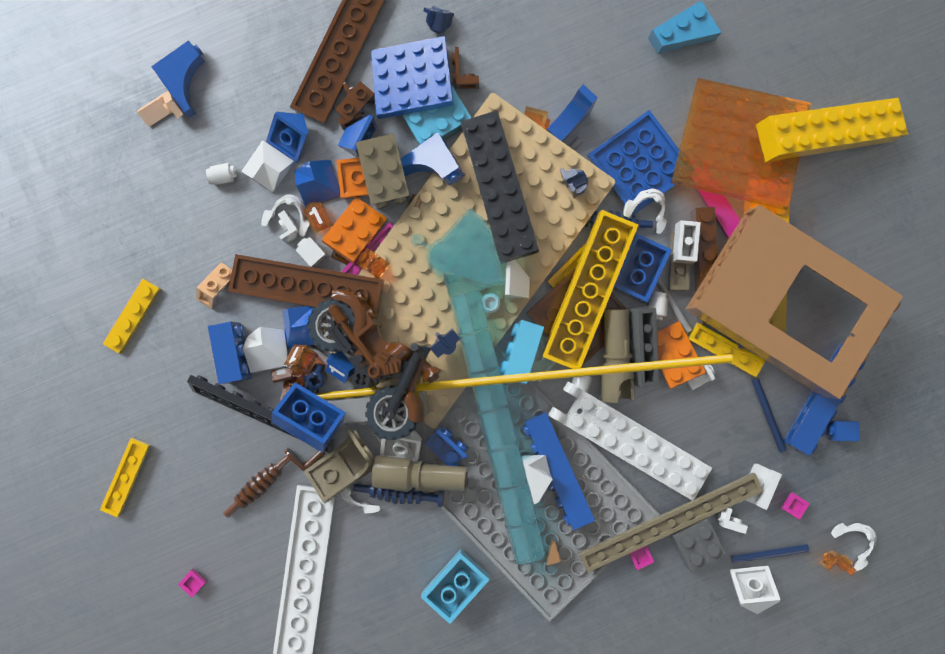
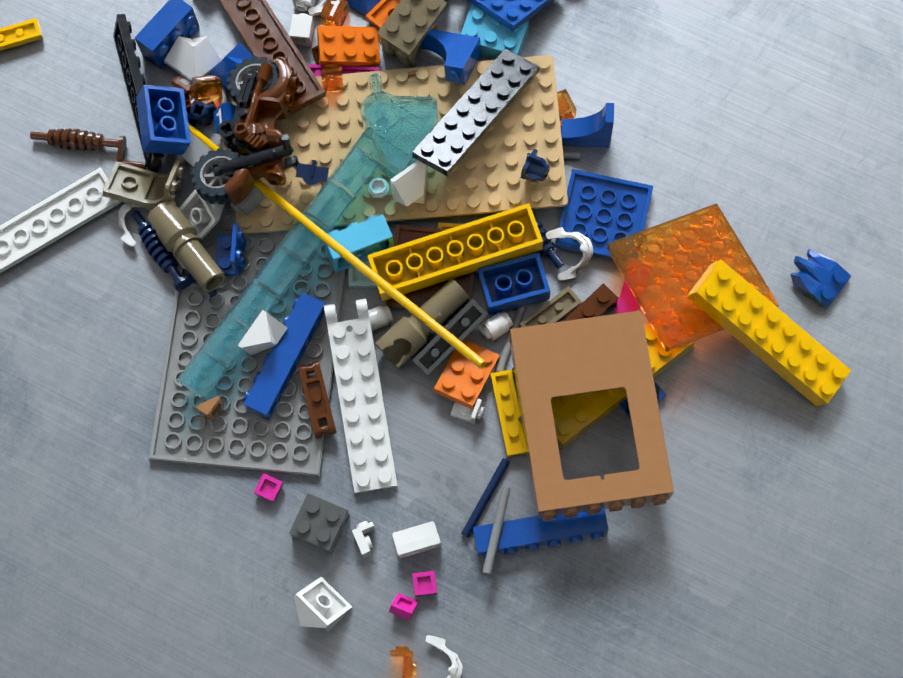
camera: 55 degrees right, 15 degrees down
medium azure brick [421,549,490,624] -> none
reddish brown bracket [451,47,479,90] -> none
dark tan plate [579,473,763,572] -> none
dark azure wedge [648,1,722,54] -> none
white brick [672,220,701,264] -> none
dark blue bar [731,544,809,564] -> none
blue brick [826,420,859,441] -> none
none -> reddish brown plate [298,361,337,439]
none -> dark pink plate [389,593,418,620]
none -> light grey bar [482,487,511,575]
none -> blue plate [790,249,851,308]

